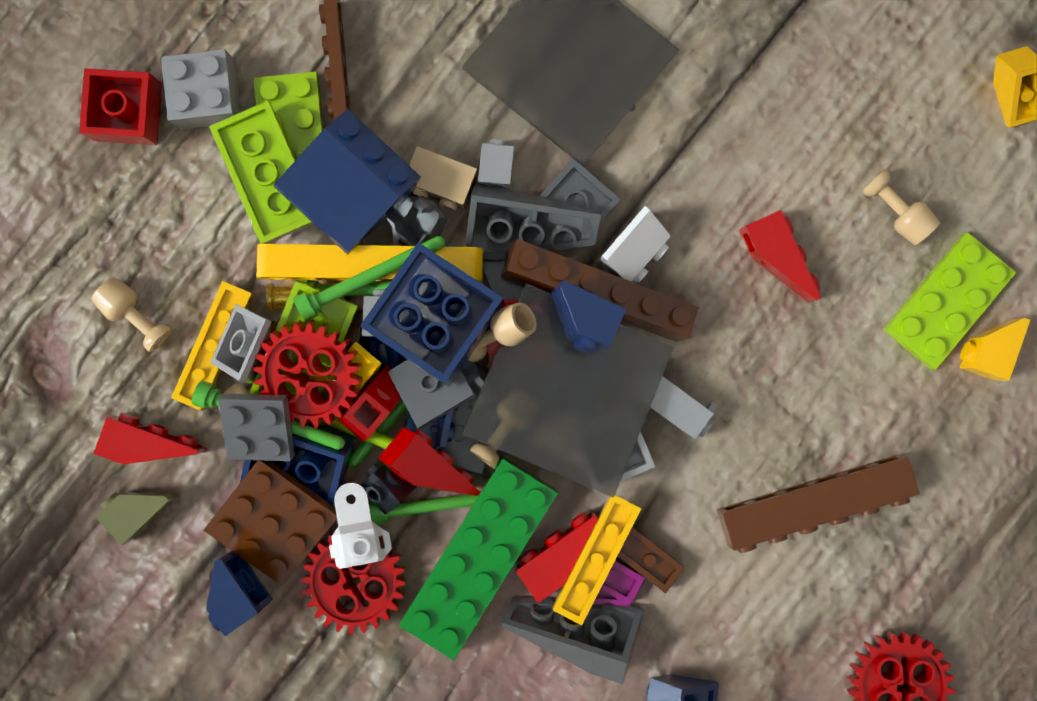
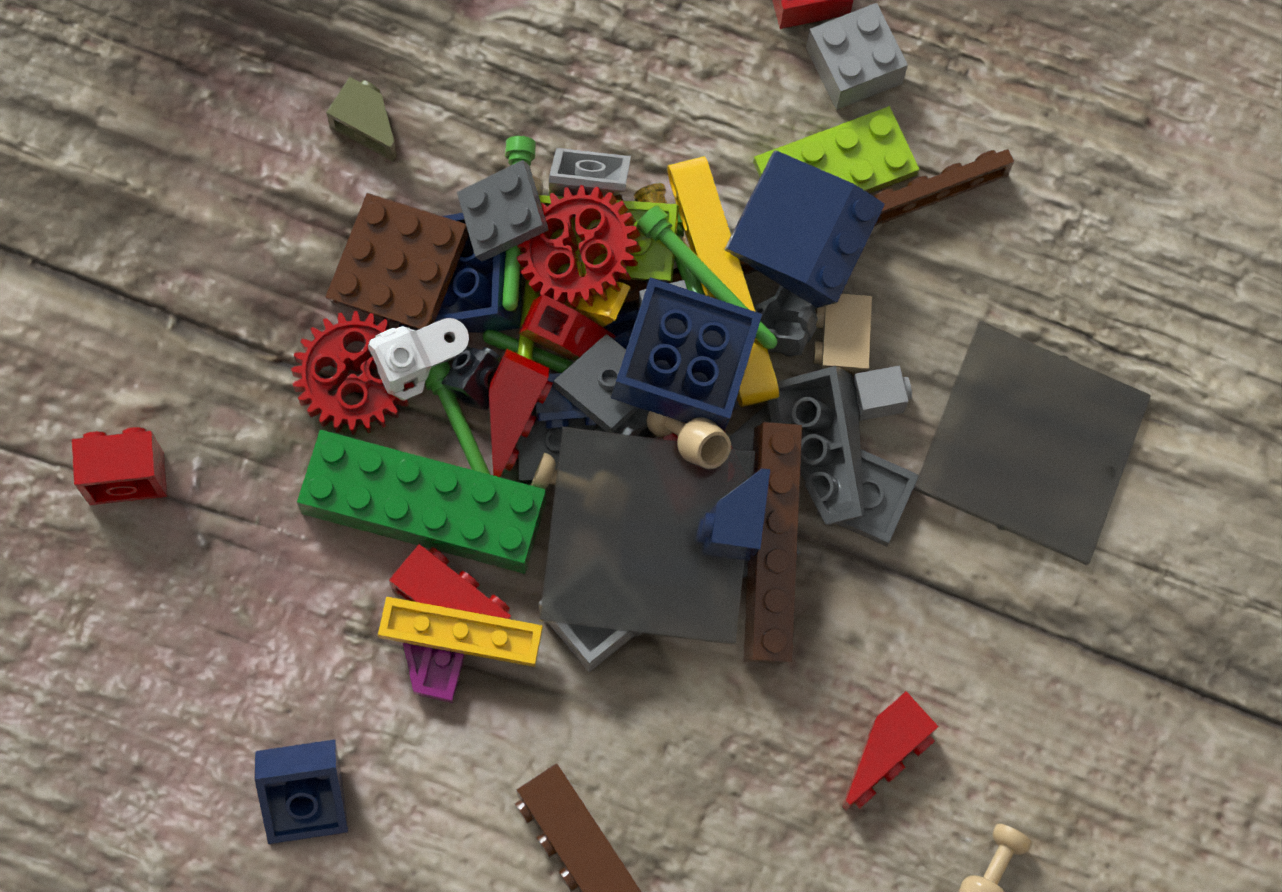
camera: 65 degrees right, 15 degrees down
tan piece [91,278,173,353] -> none
red slope [93,413,207,465] -> none
yellow plate [171,281,255,411] -> none
dark blue slope [206,551,273,636] -> none
lime plate [209,100,313,244] -> none
dark grey wedge [502,597,644,684] -> none
white slope [597,206,670,284] -> none
reddish brown plate [618,526,685,593] -> none
light grey brick [629,360,717,440] -> none

